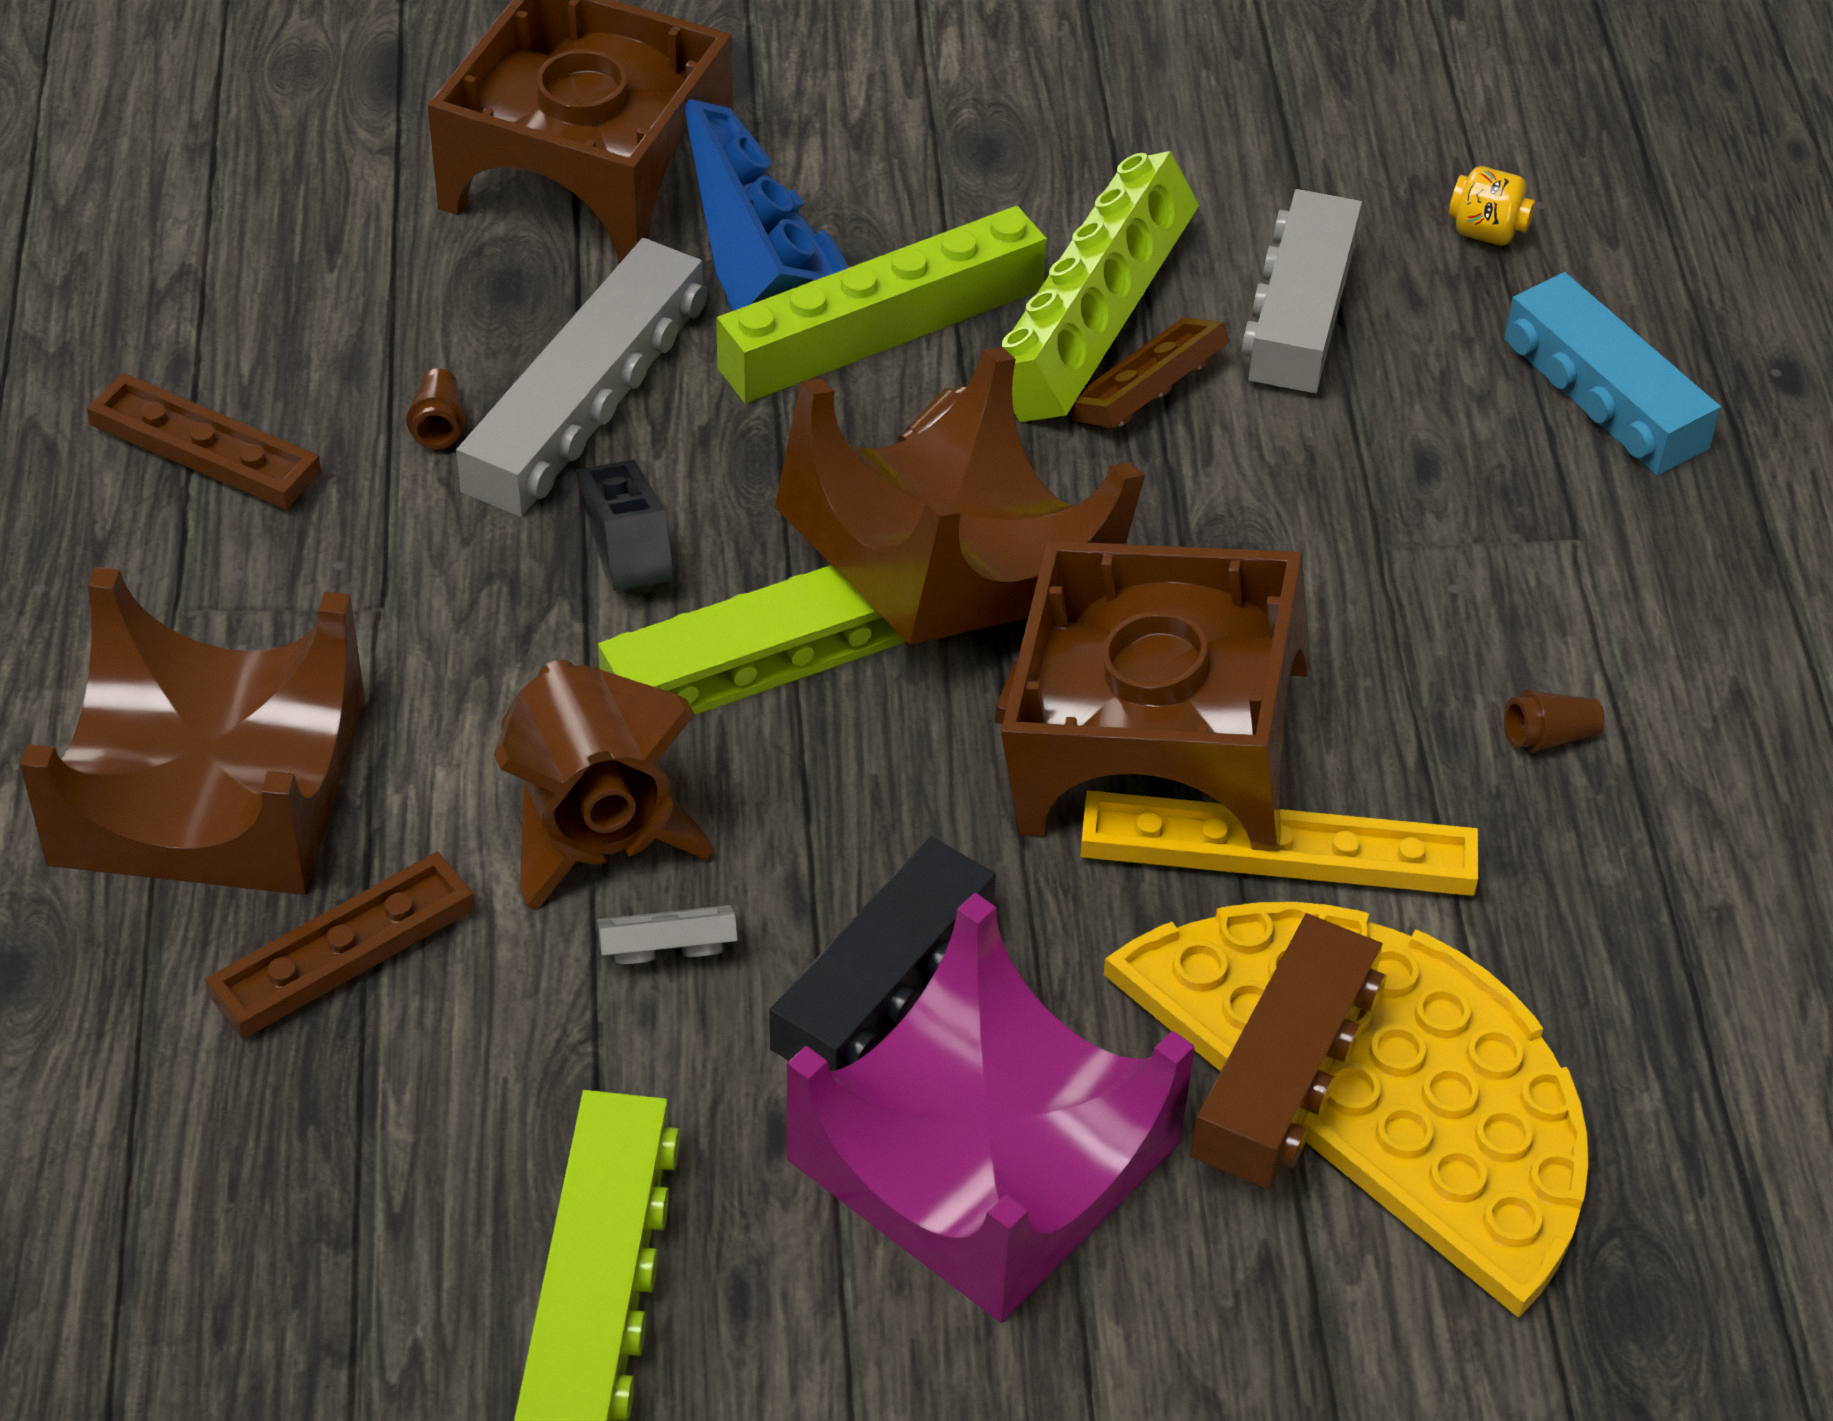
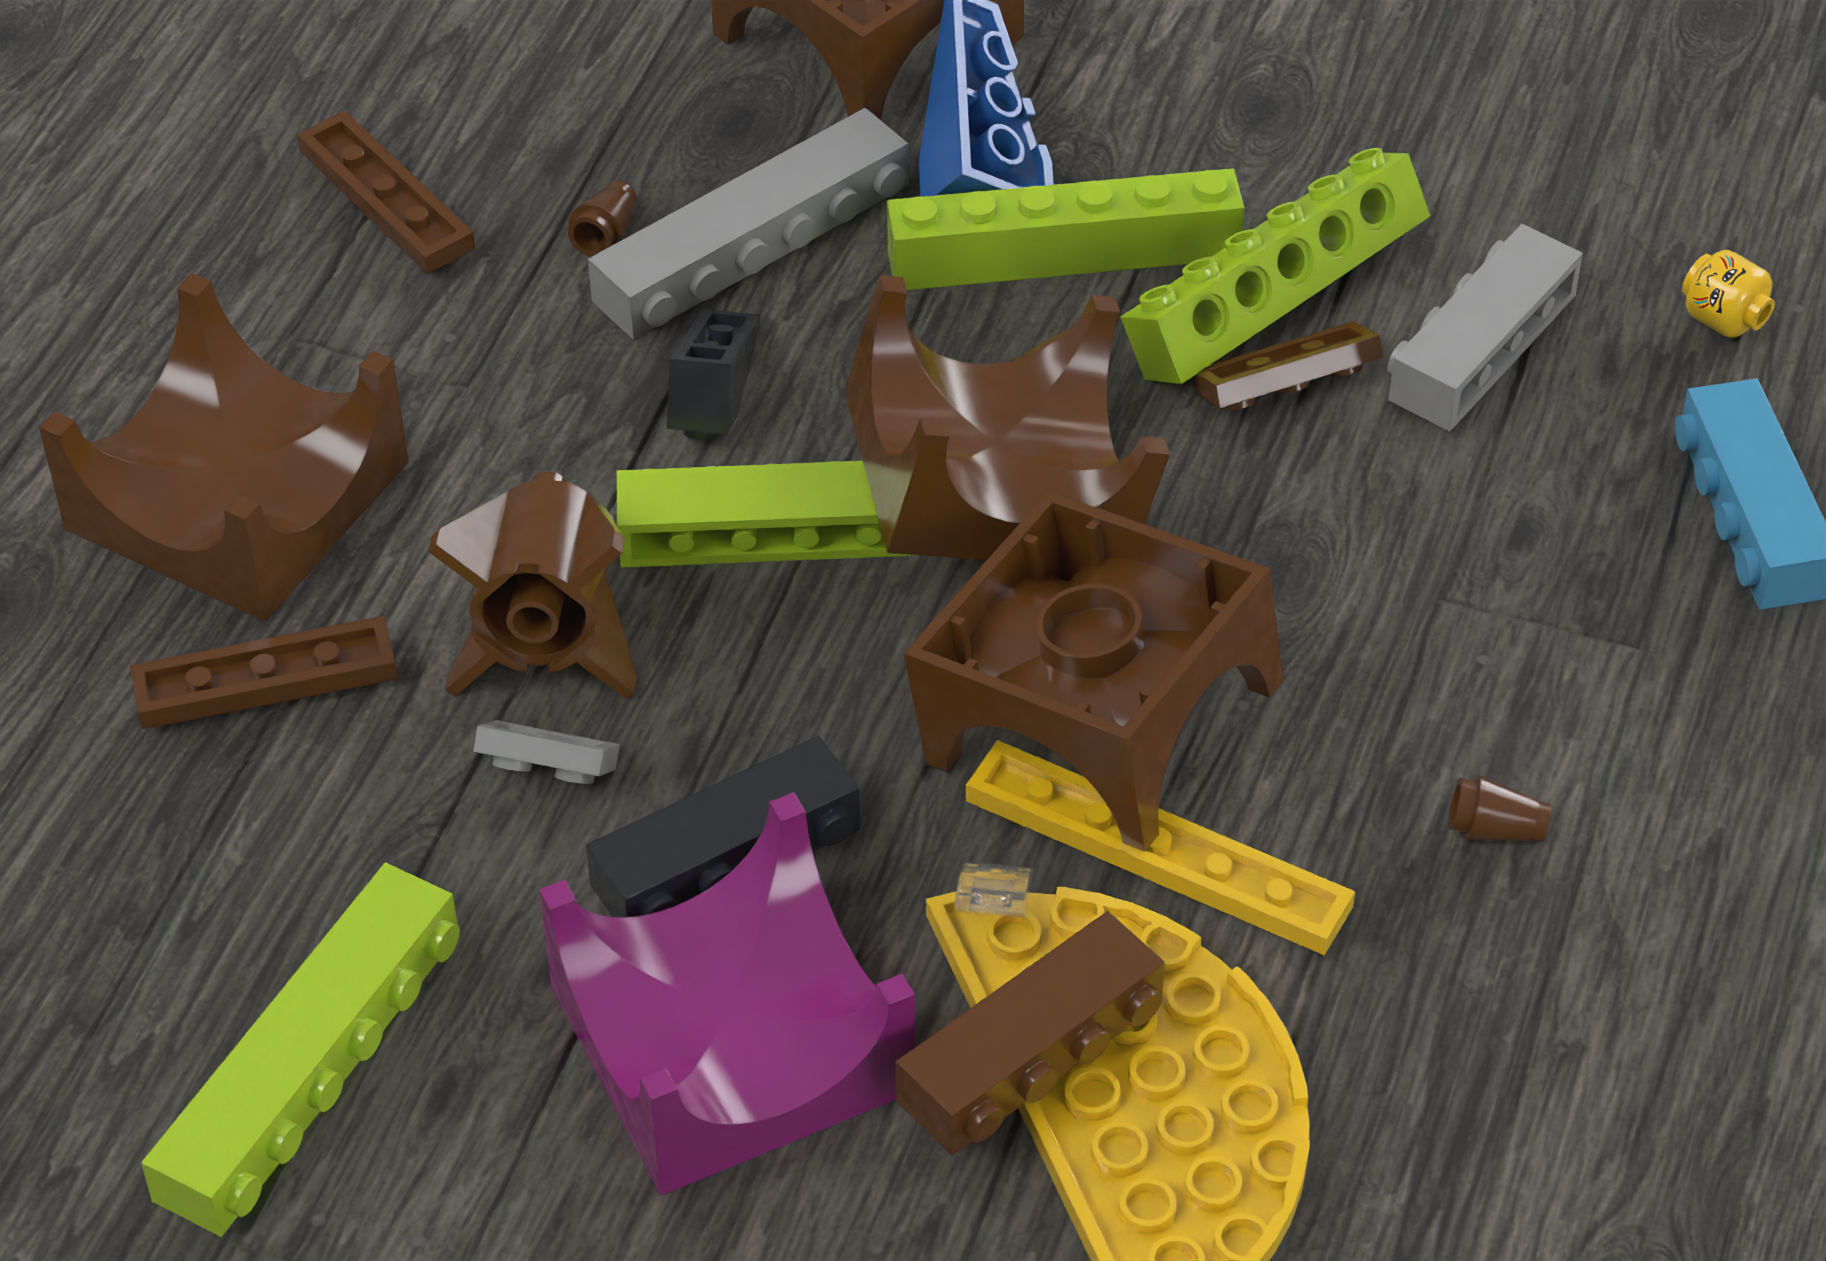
camera: 25 degrees right, 0 degrees up
none -> clear slope [955,861,1034,918]

